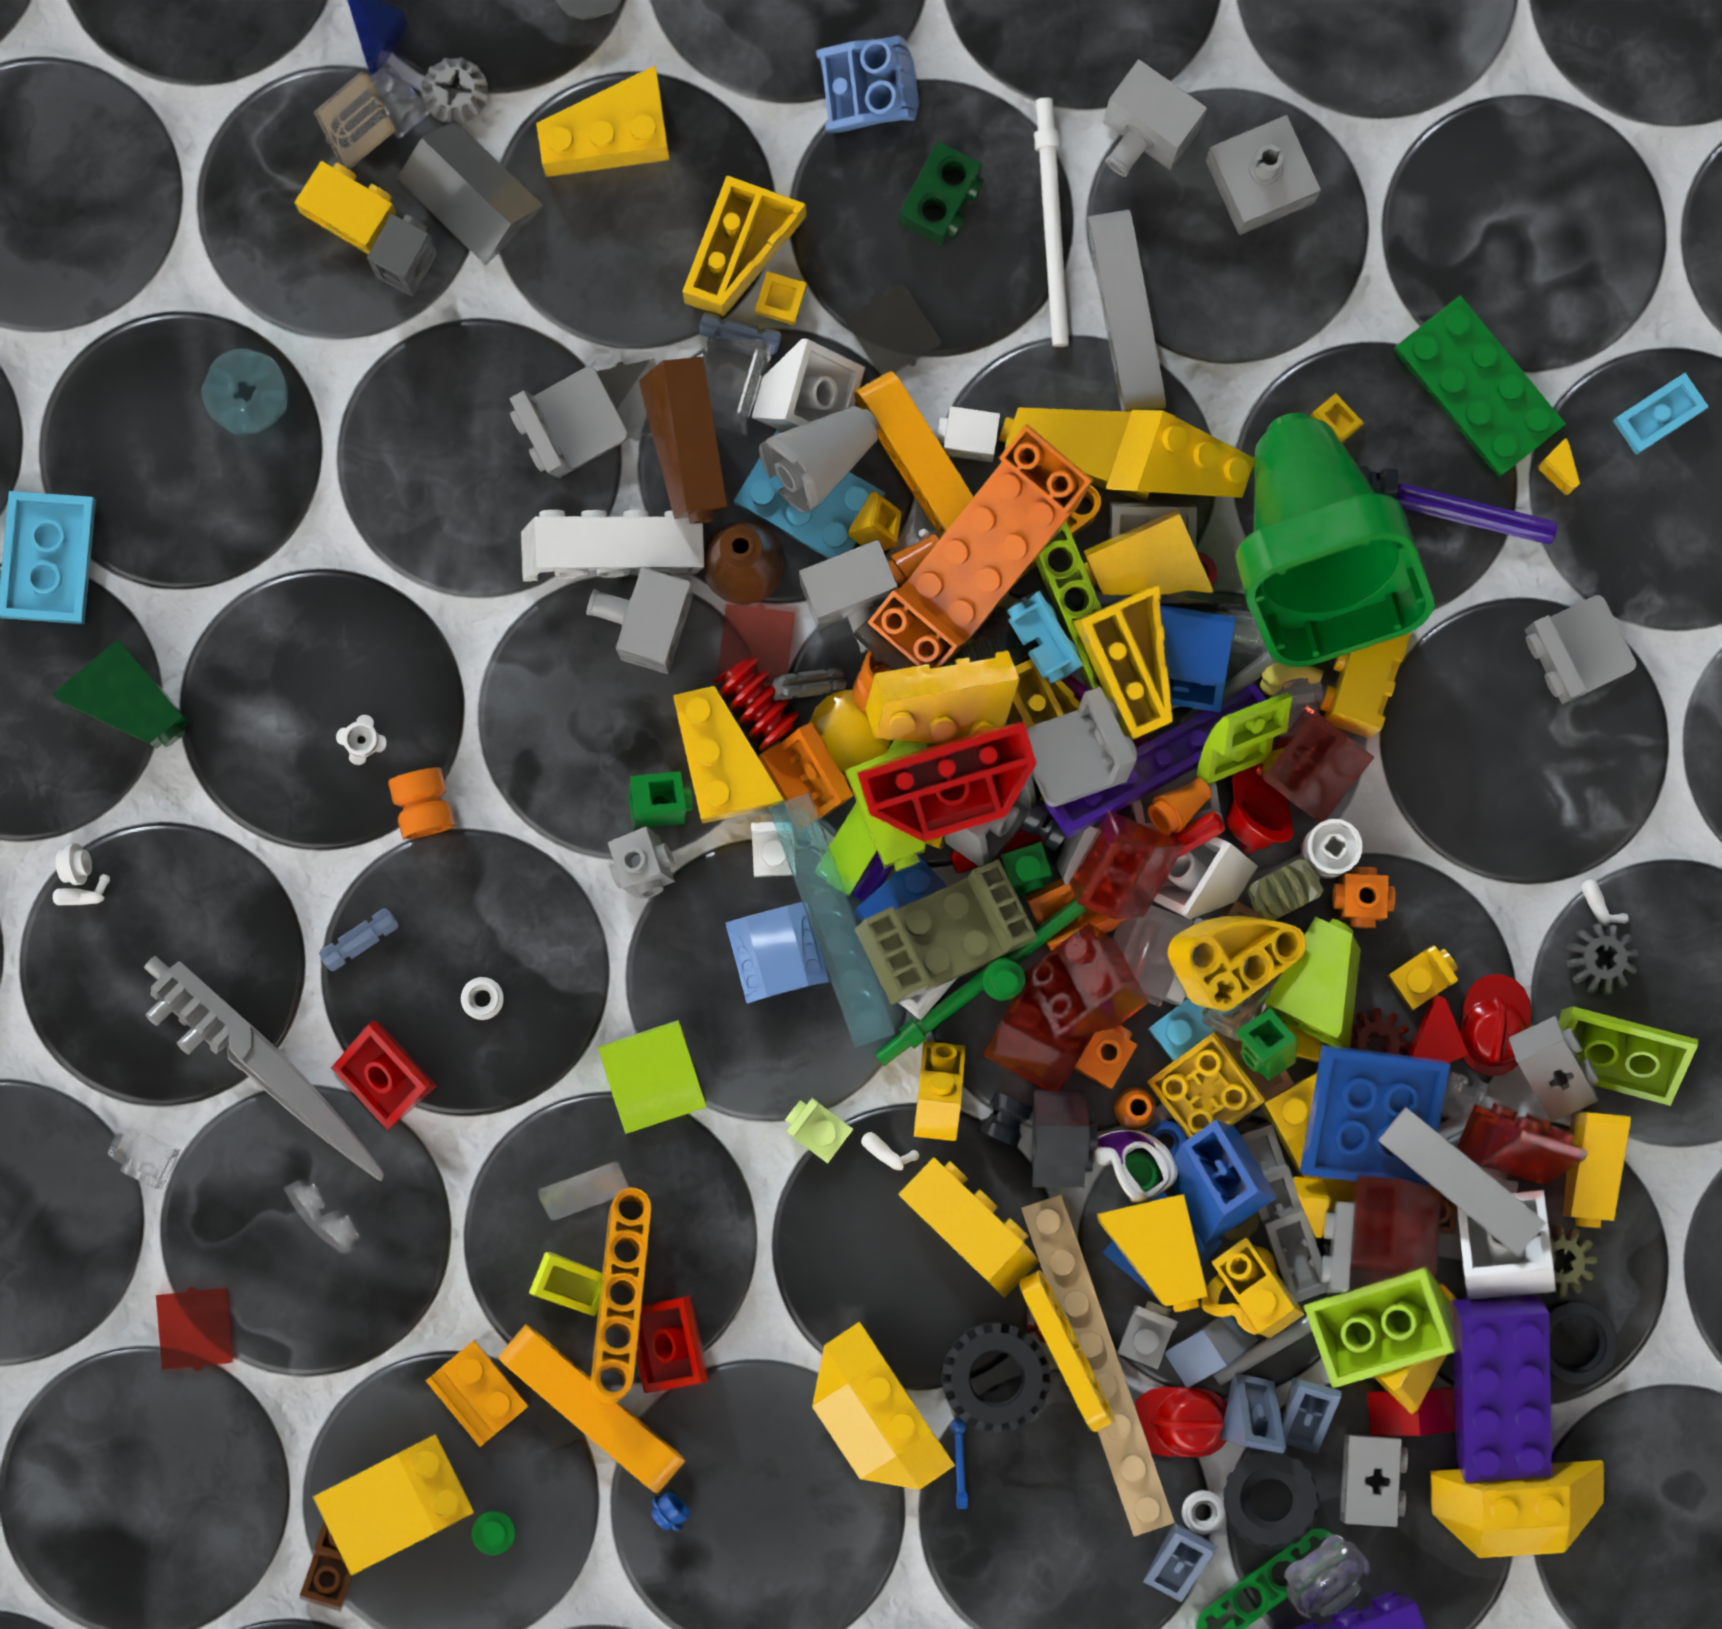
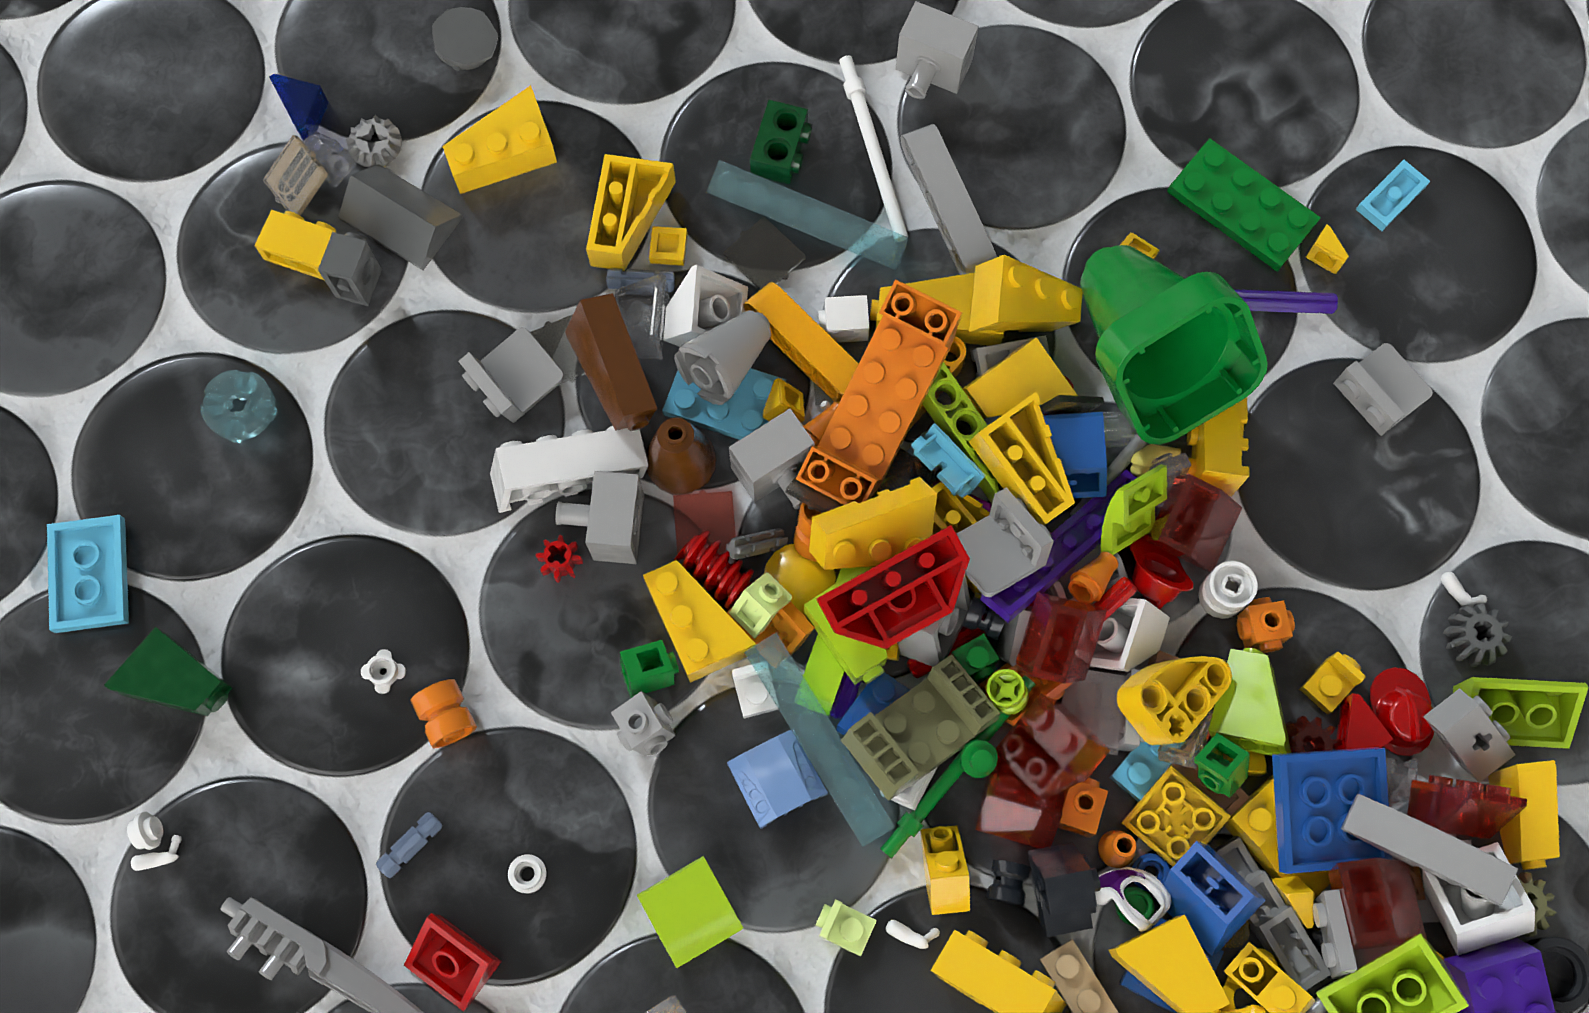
camera: 10 degrees left, 10 degrees down
medium blue slope [816,35,919,133] -> none
light grey brick [1205,115,1321,235] -> none
olive gear [1247,859,1323,921] -> none
none -> red gear [536,535,583,583]
none -> clear light blue plate [707,160,910,270]
none -> yellowish green bracket [729,573,792,639]
none -> lime wheel [987,669,1029,715]

